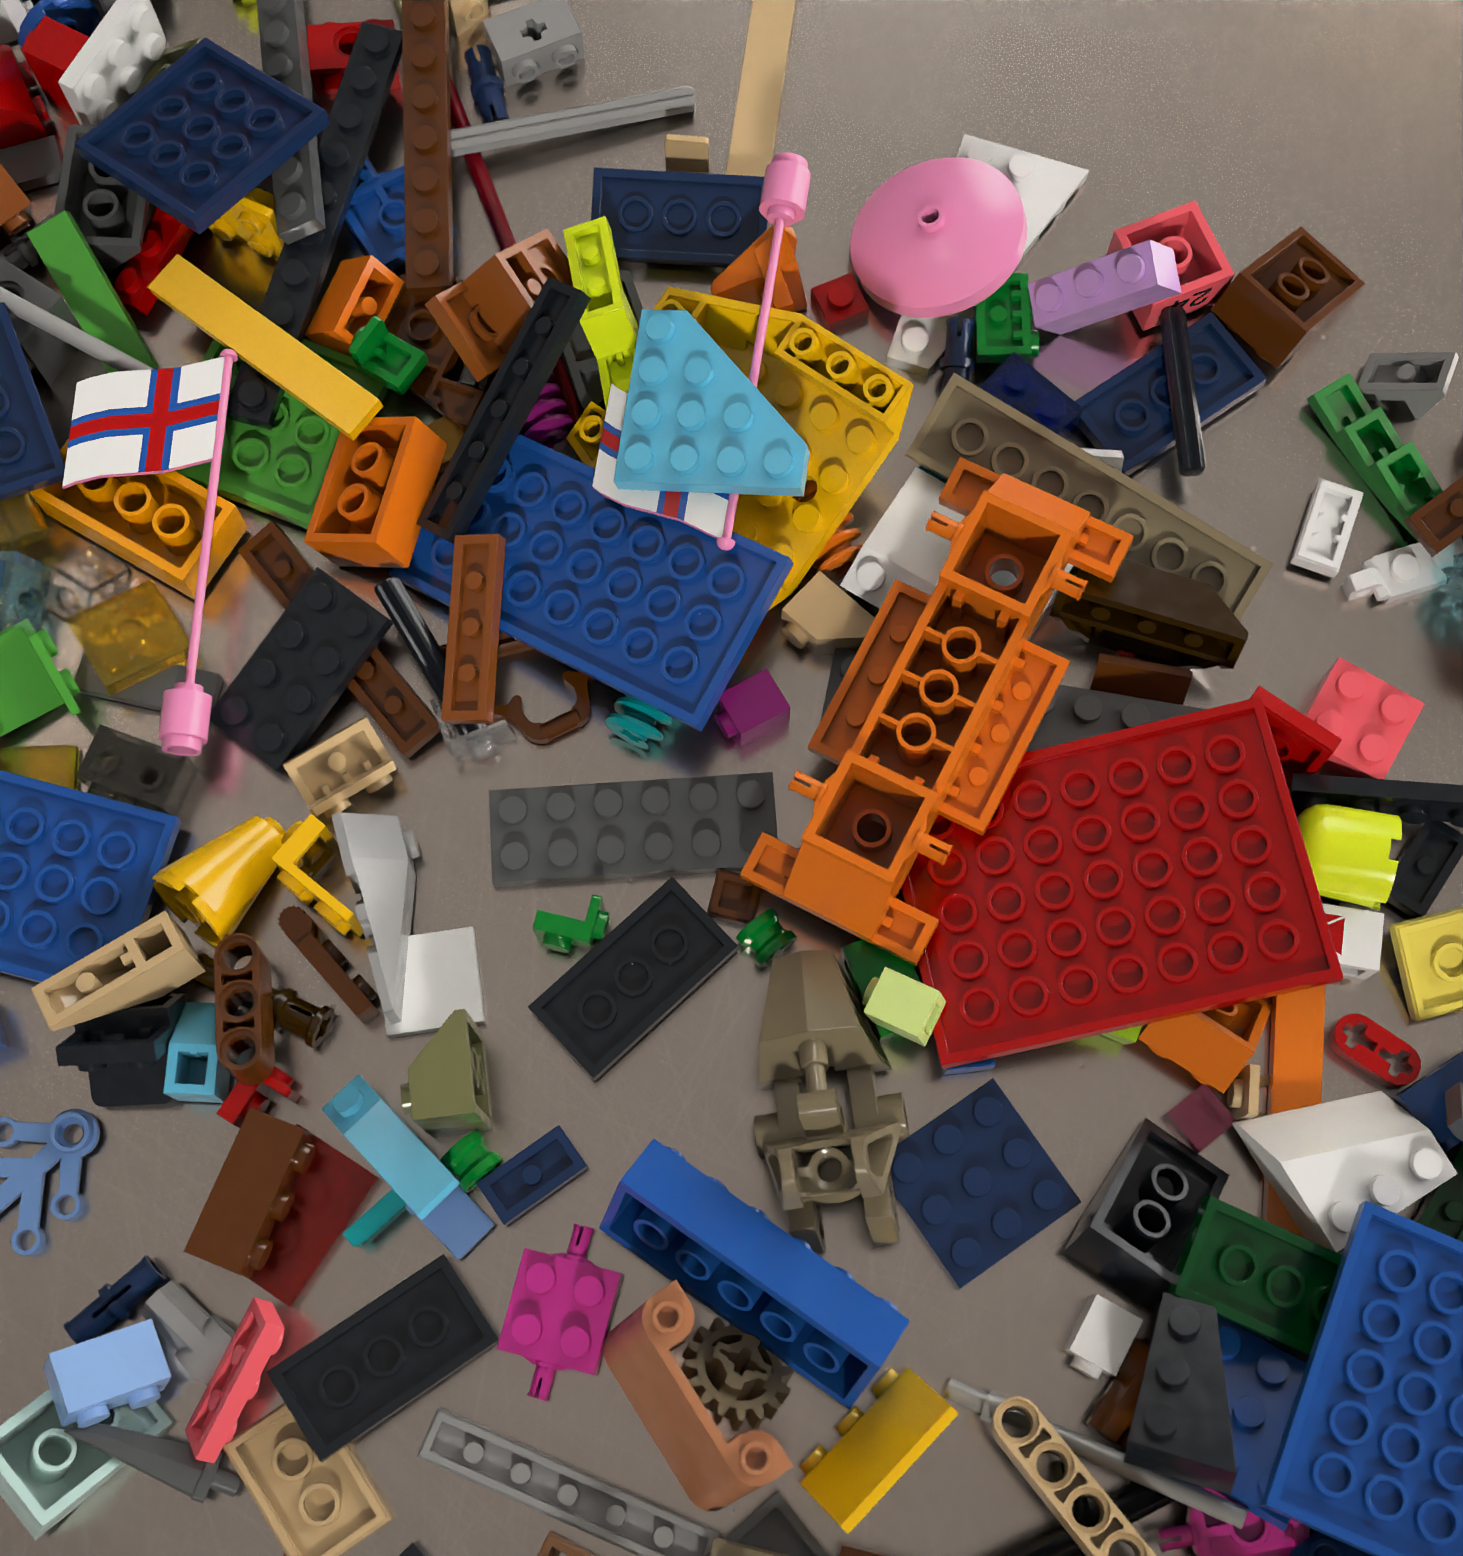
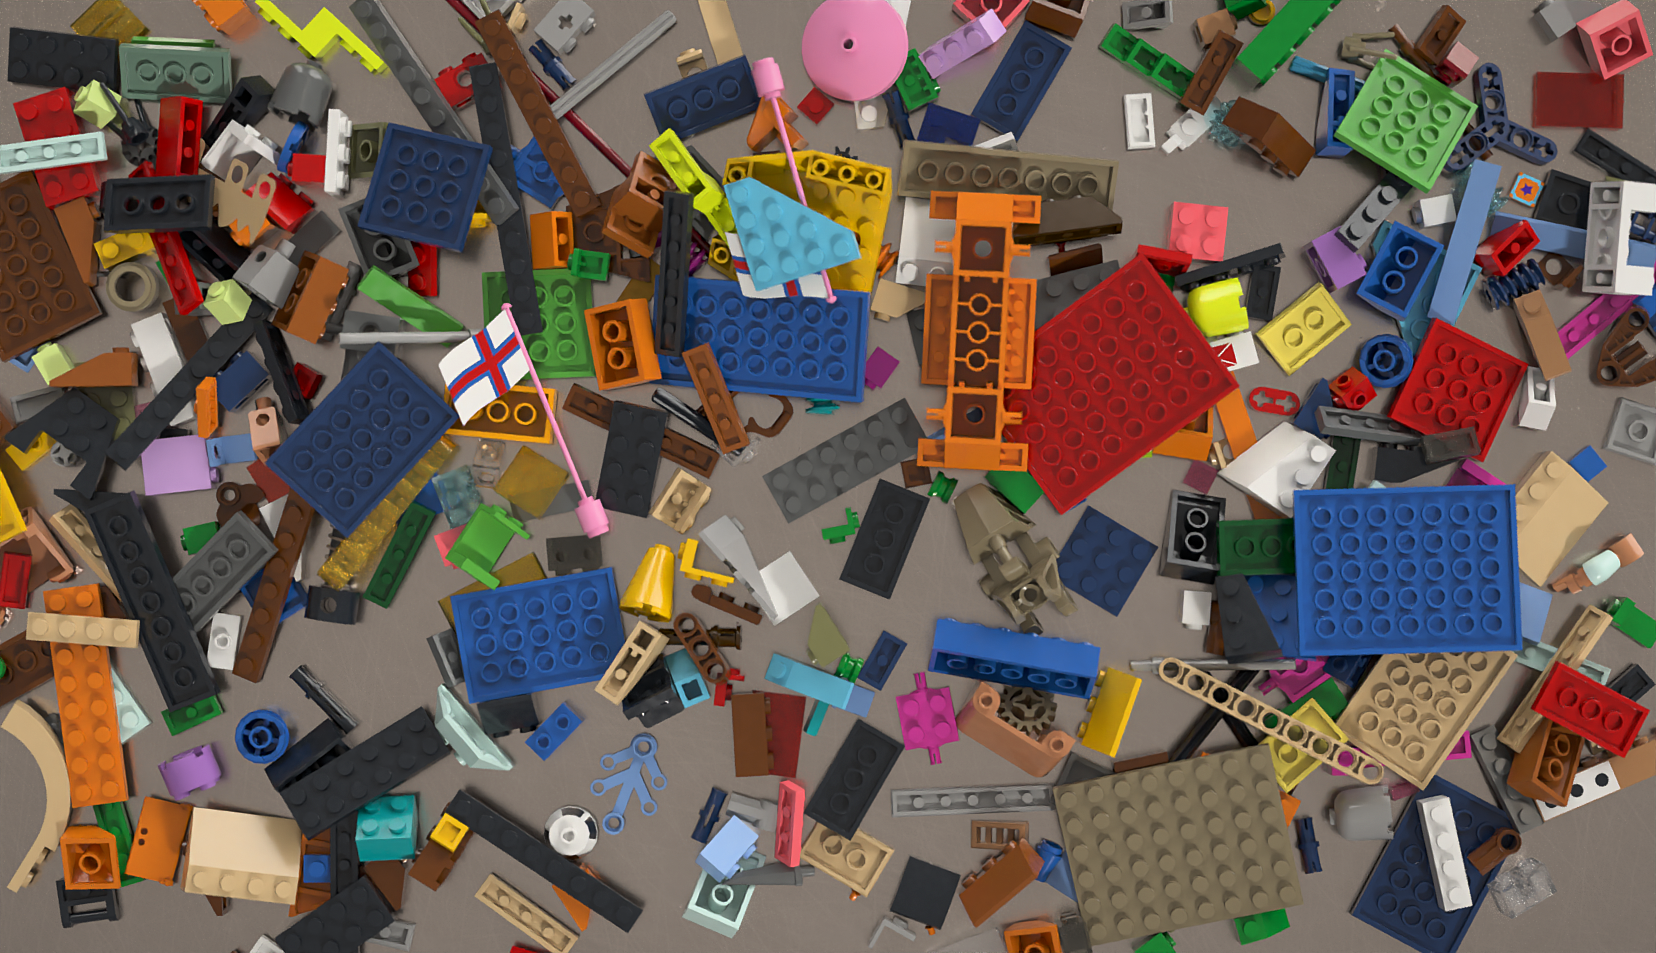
camera: 25 degrees left, 15 degrees up
yellow tile [148,254,383,441] -> none
yellowish green brick [862,967,946,1046] -> none
black axle [1159,306,1206,477] -> none

